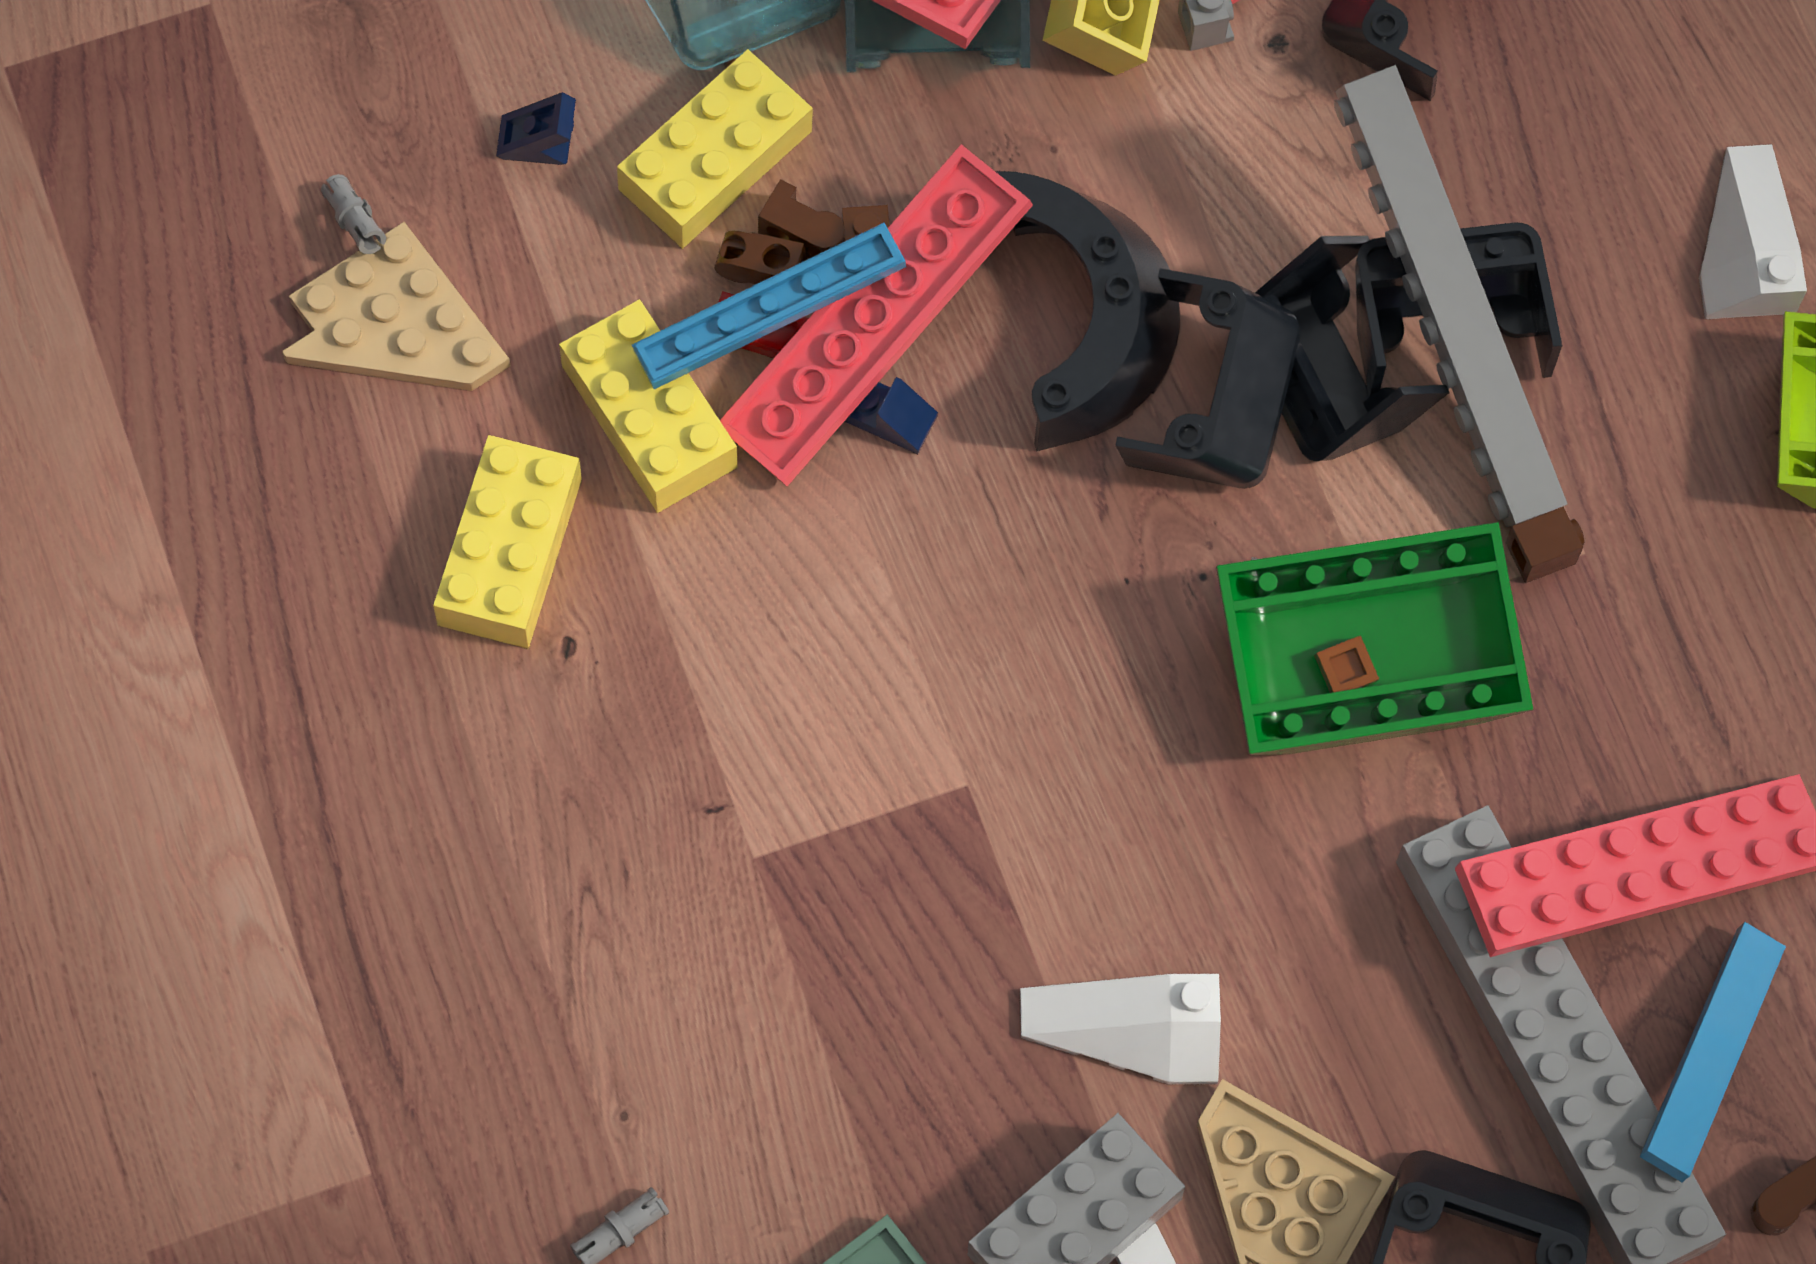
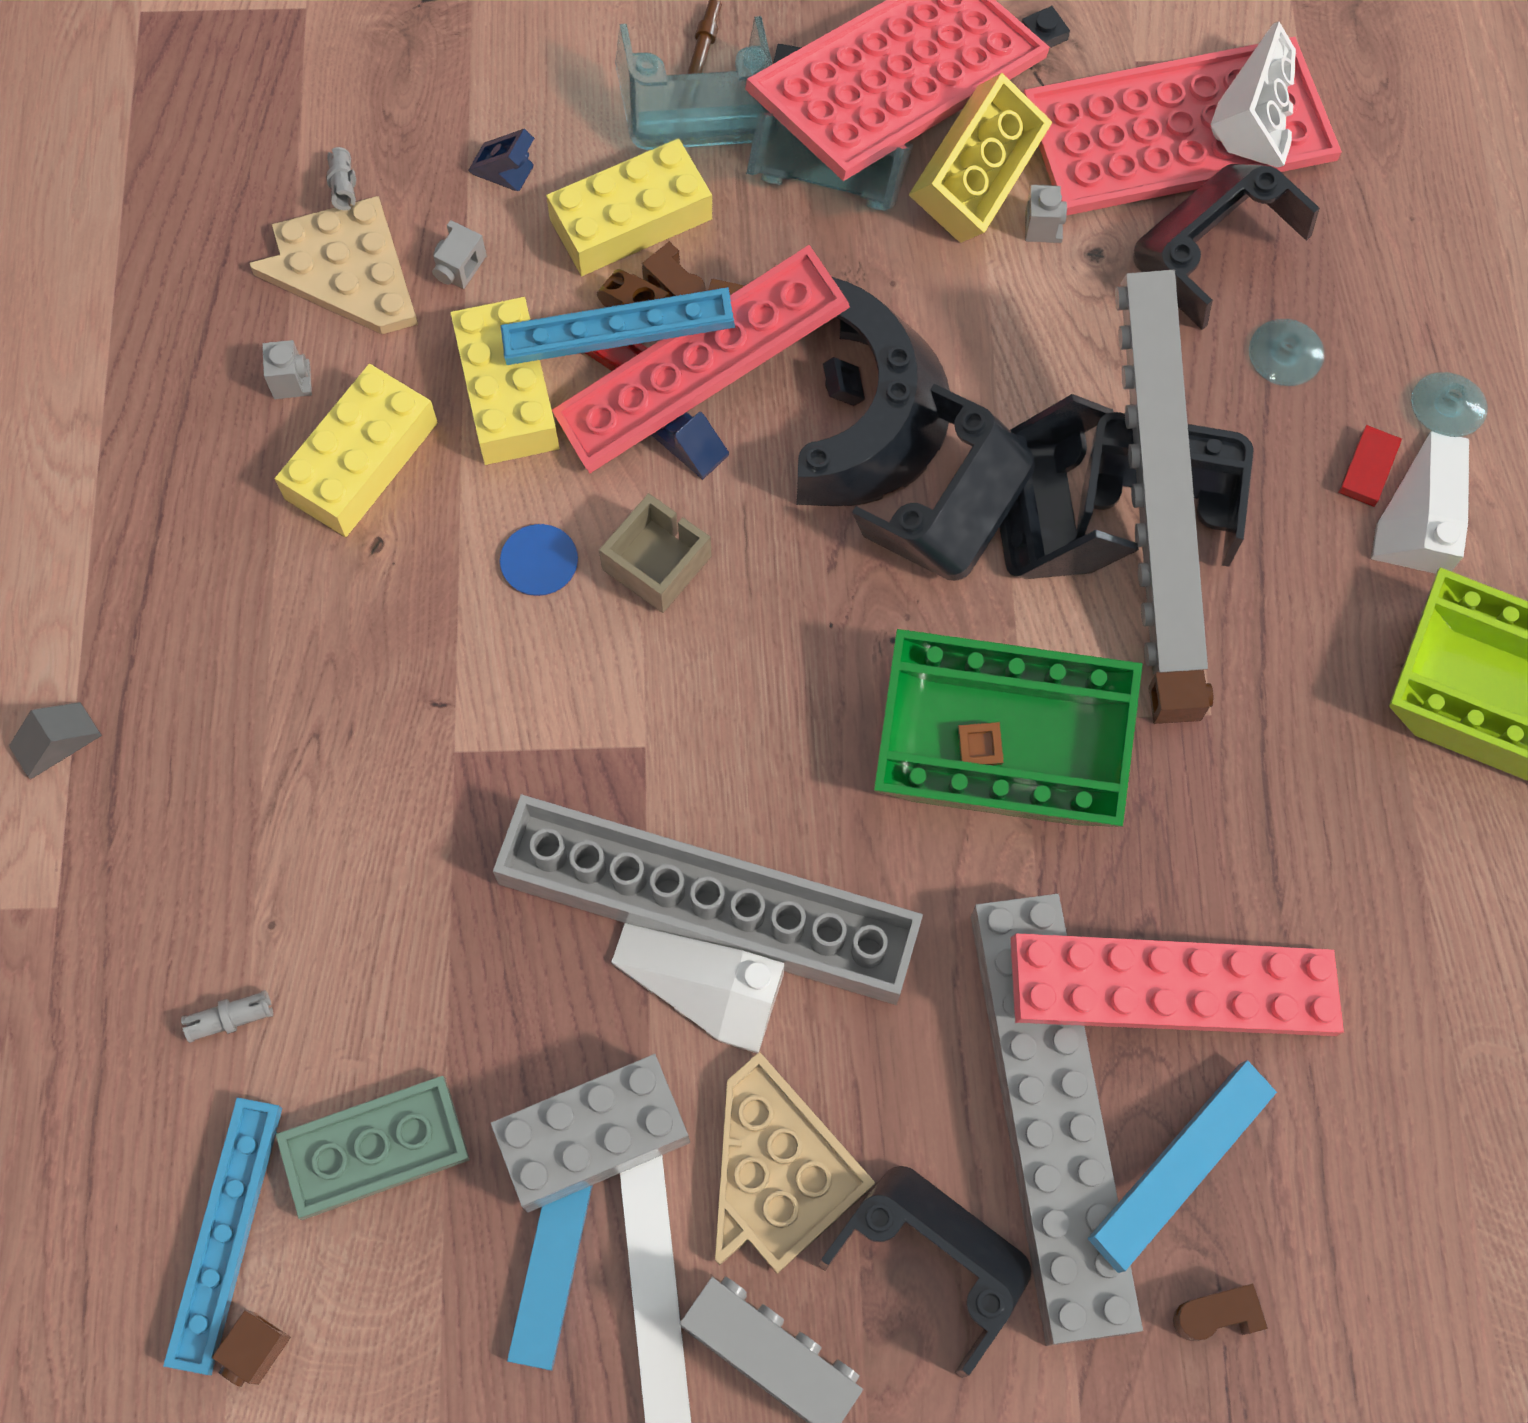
camera: 20 degrees right, 0 degrees up
none -> dark grey slope [9,702,102,779]
none -> light grey brick [262,340,312,399]
none -> light grey brick [432,220,487,289]
none -> light grey brick [493,794,923,1005]
none -> blue piece [500,524,578,596]
none -> dark tan piece [599,493,712,613]
none -> black plate [823,357,865,406]
none -> clear light blue dish [1249,319,1324,386]
none -> red tile [1338,425,1402,507]
none -> clear light blue dish [1411,372,1488,437]

